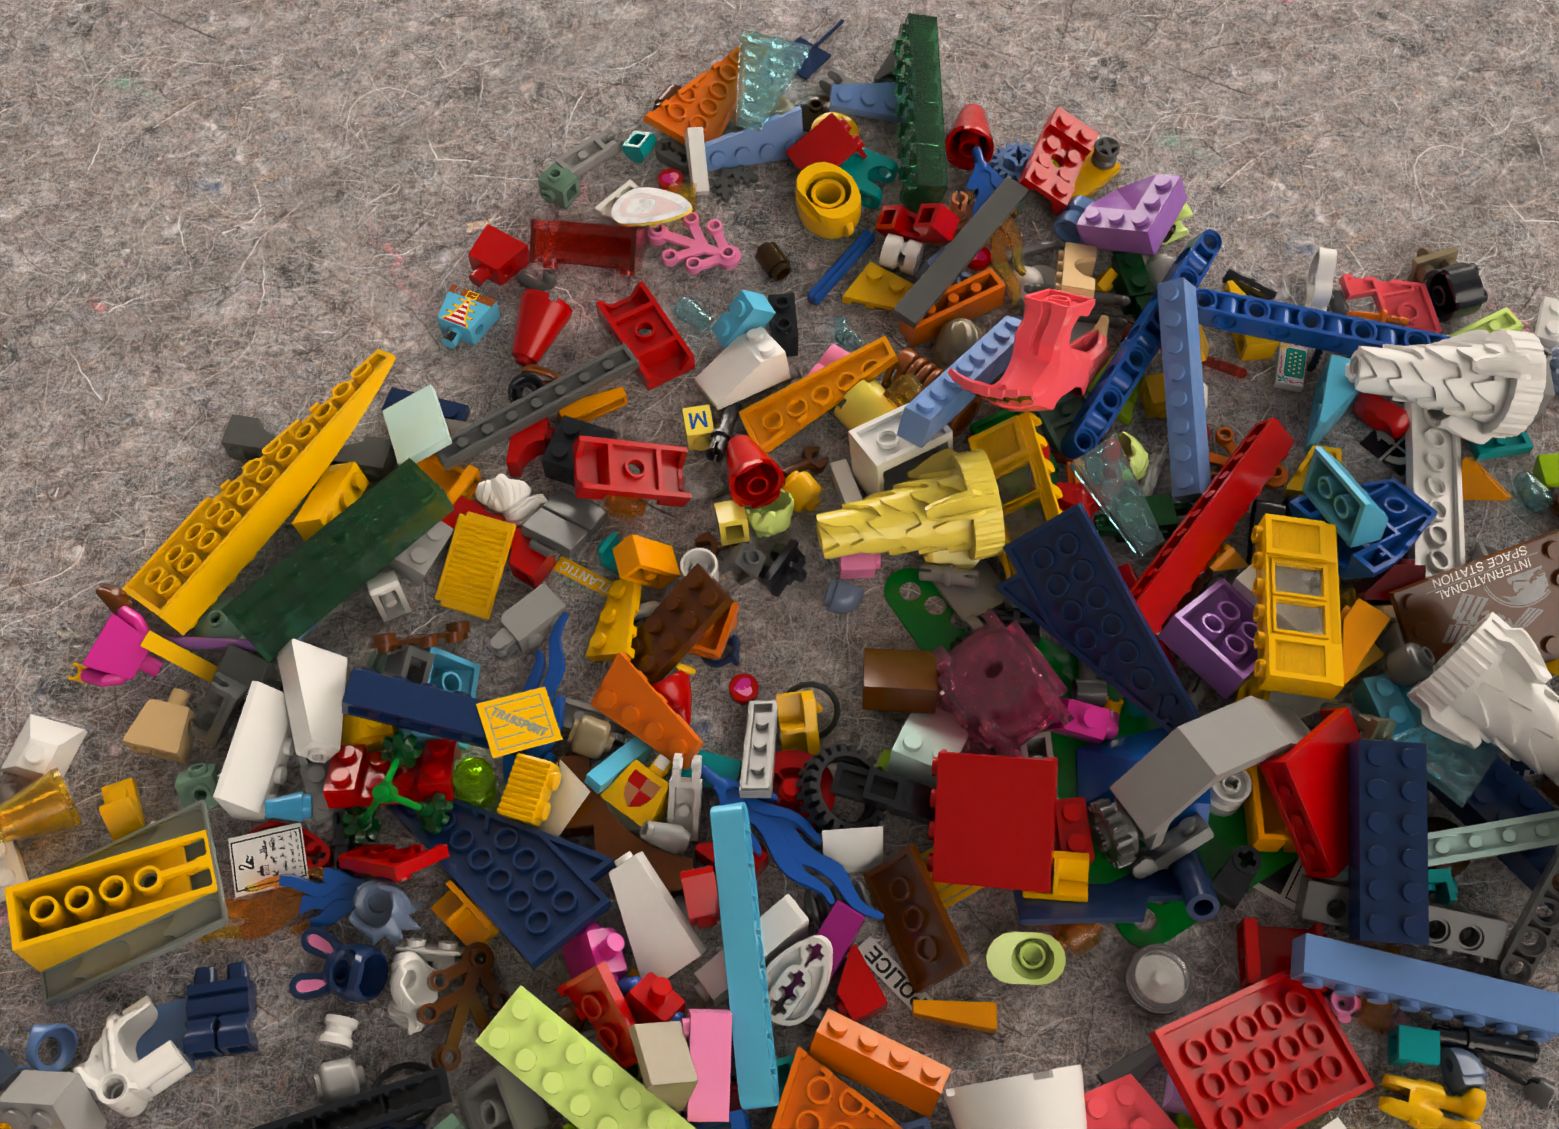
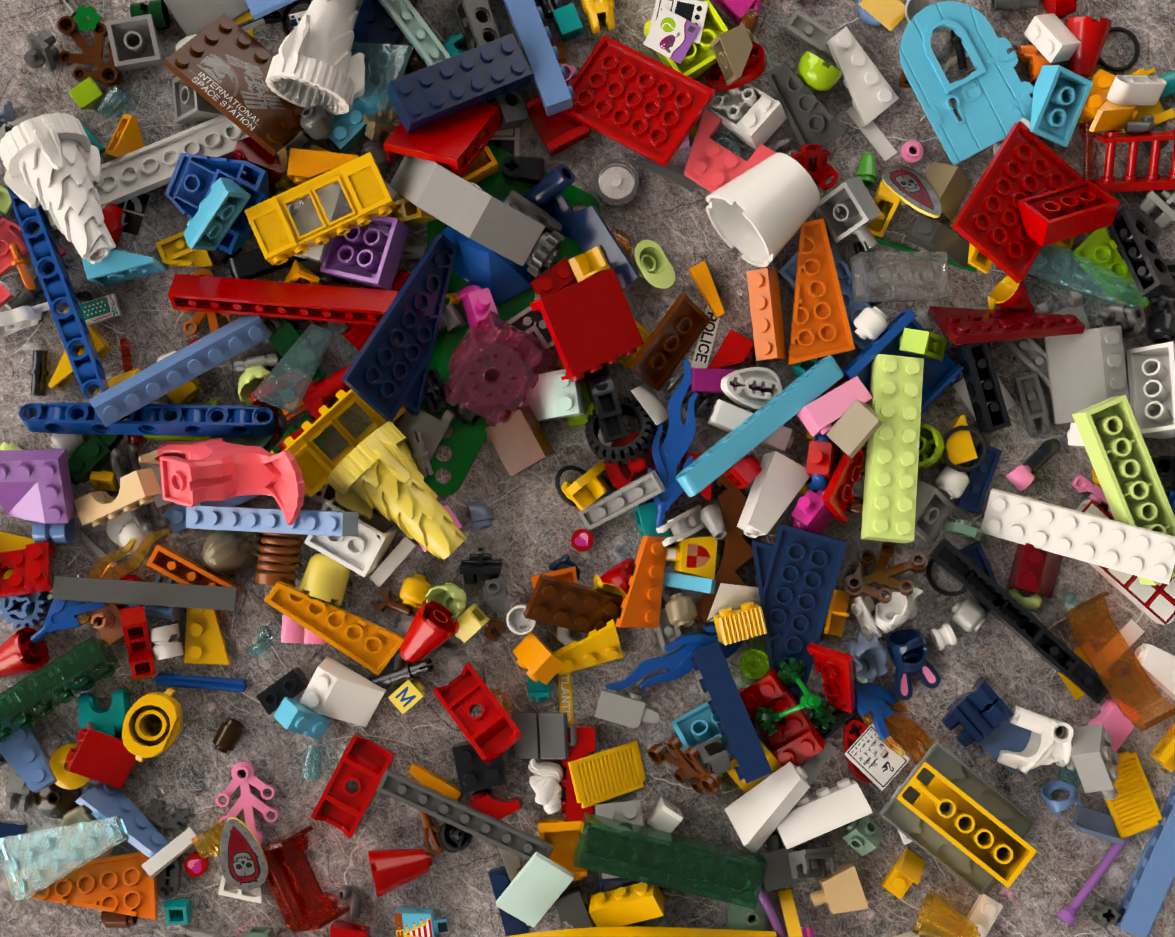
camera: 120 degrees left, 25 degrees up
dark azure cone [265,791,313,822] -> none
yellow sticker [476,686,563,758] -> none
clear yellow brick [883,373,925,409] -> none

